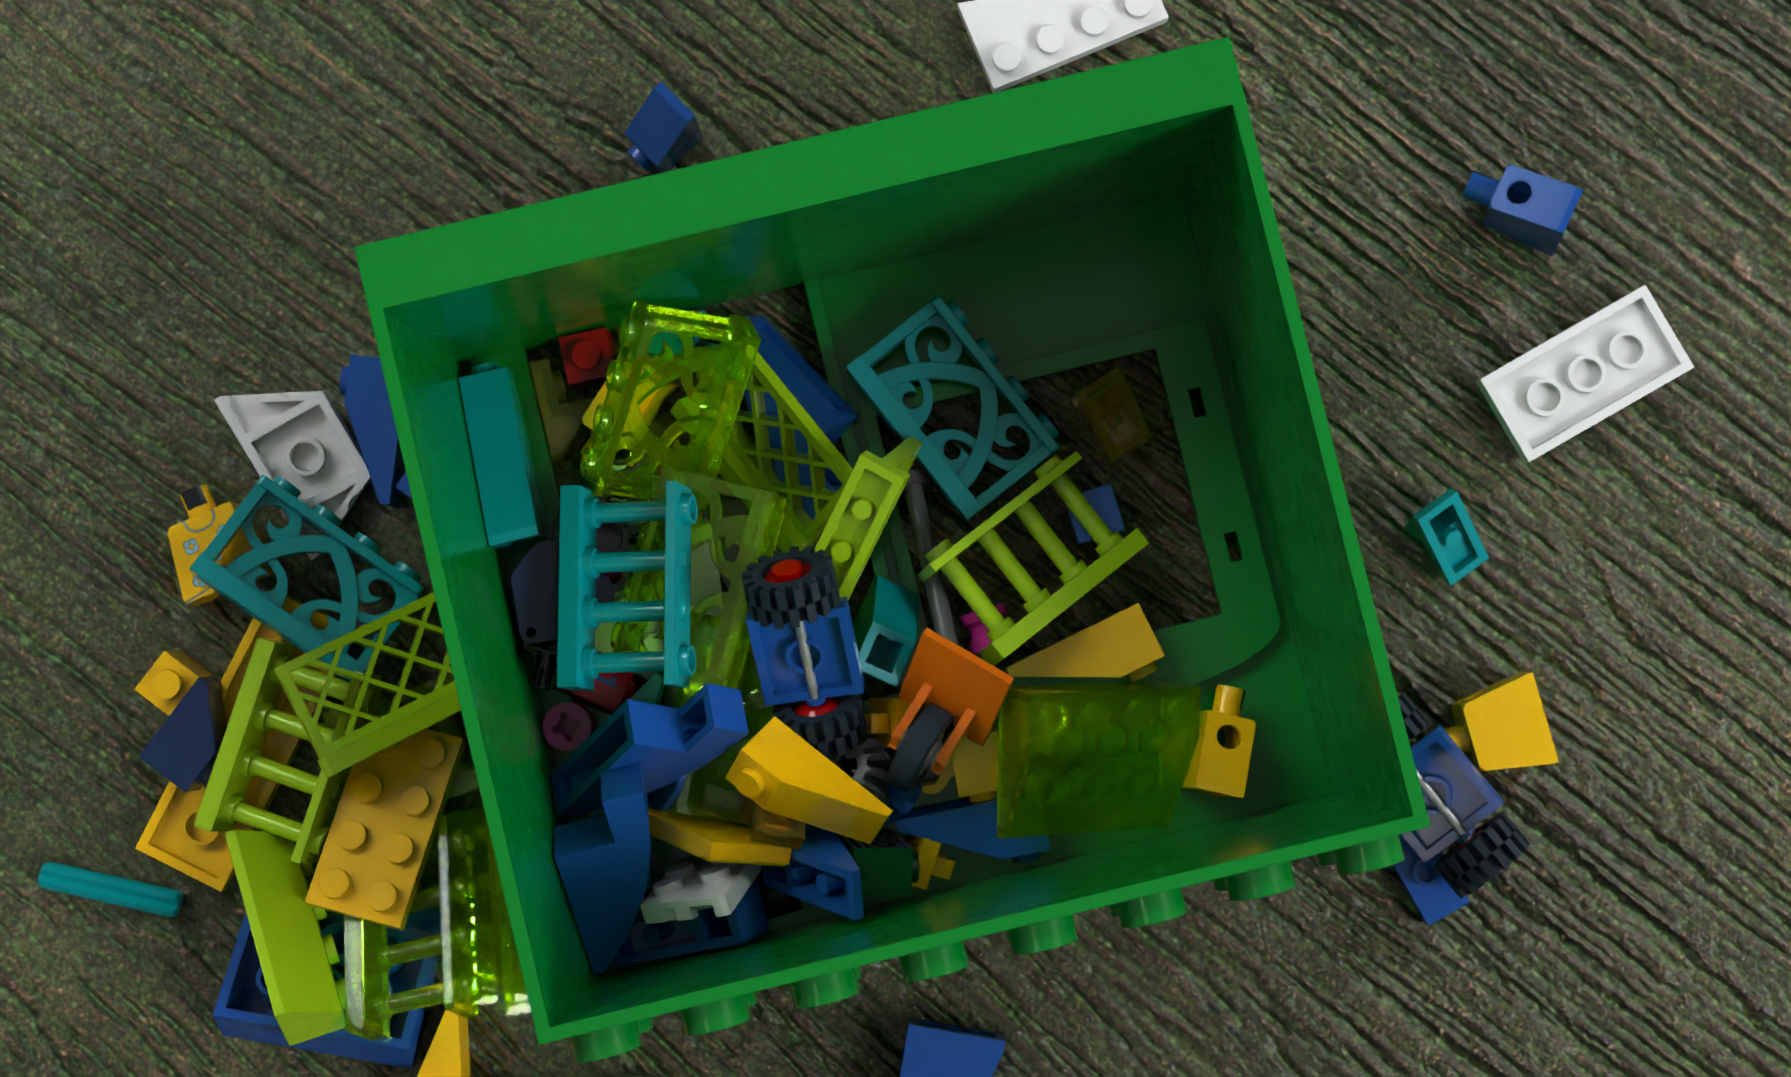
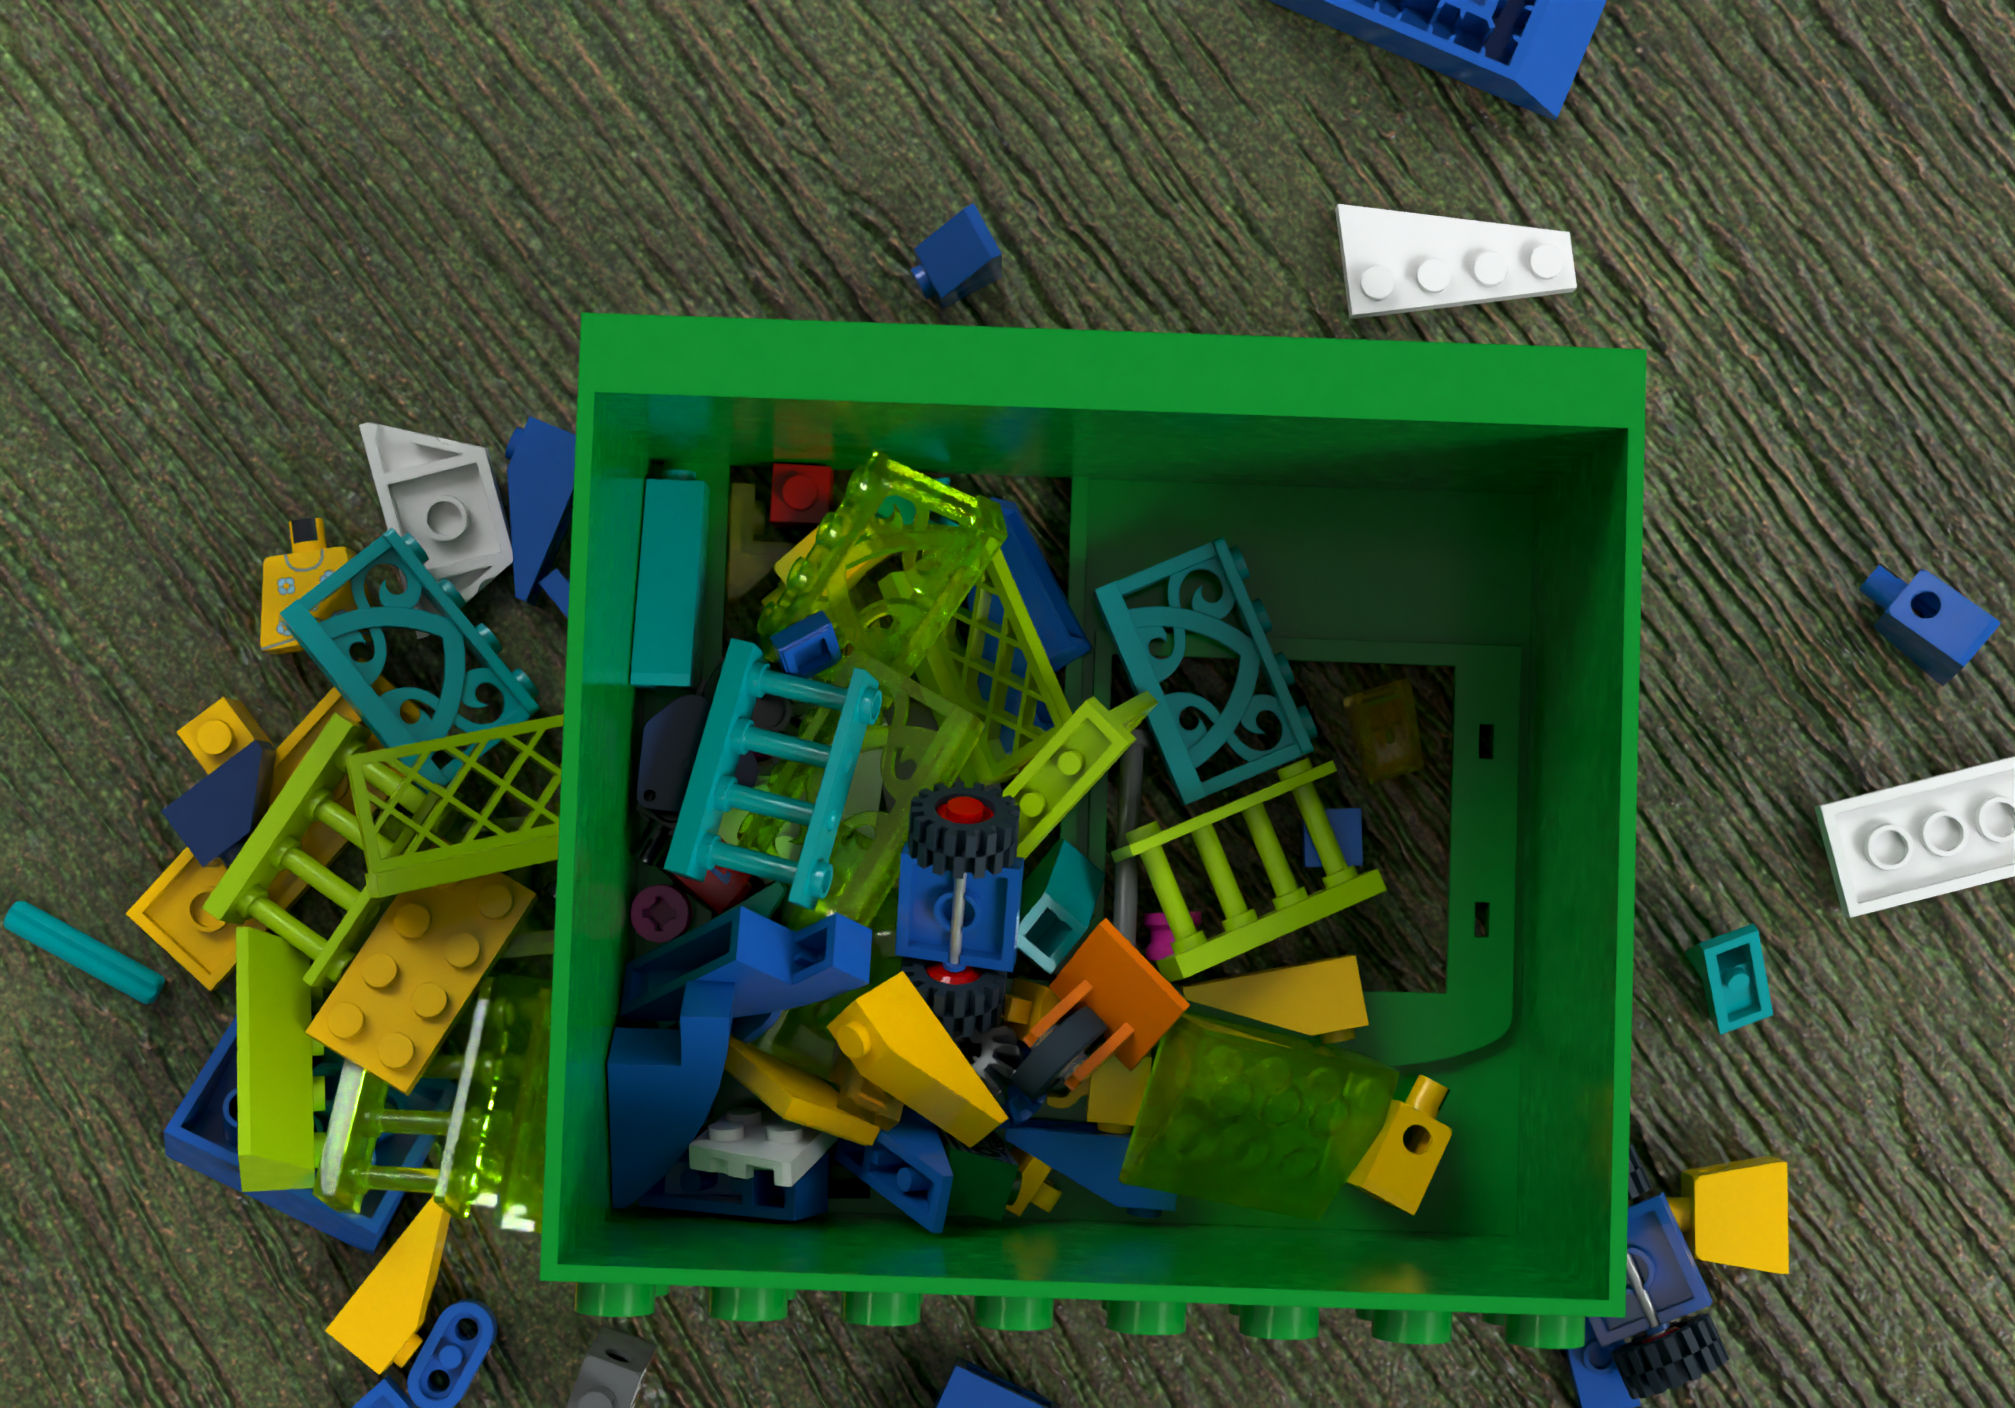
camera: 10 degrees right, 0 degrees up
none -> blue tile [770,610,843,679]

